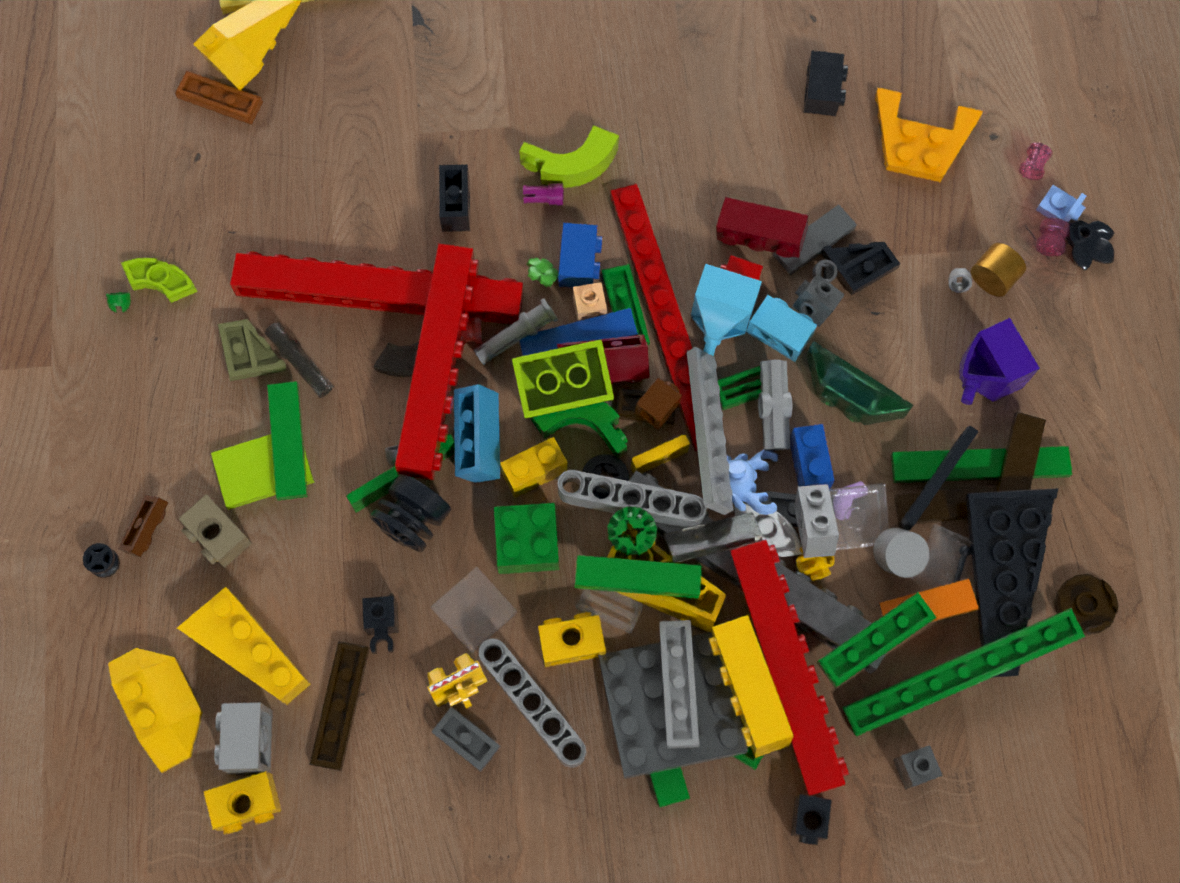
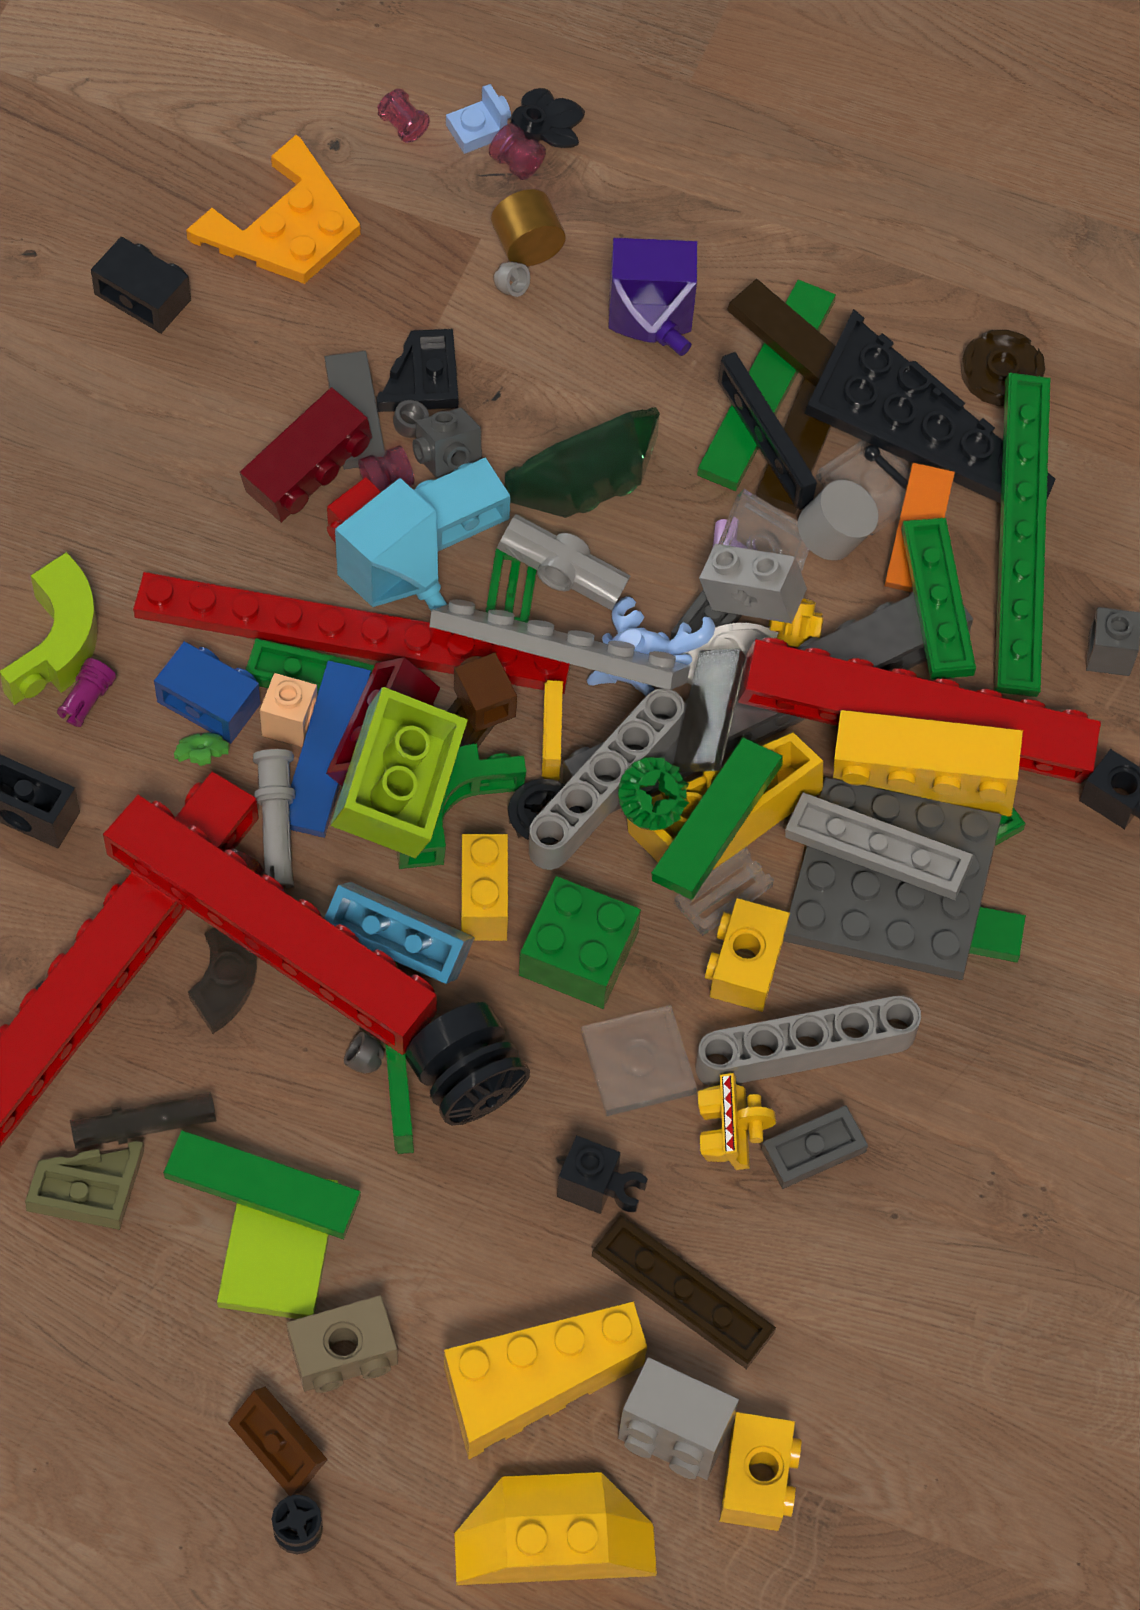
camera: 65 degrees left, 10 degrees down
blue brick [790,424,835,489] -> none
none -> clear pink wheel [358,445,414,492]

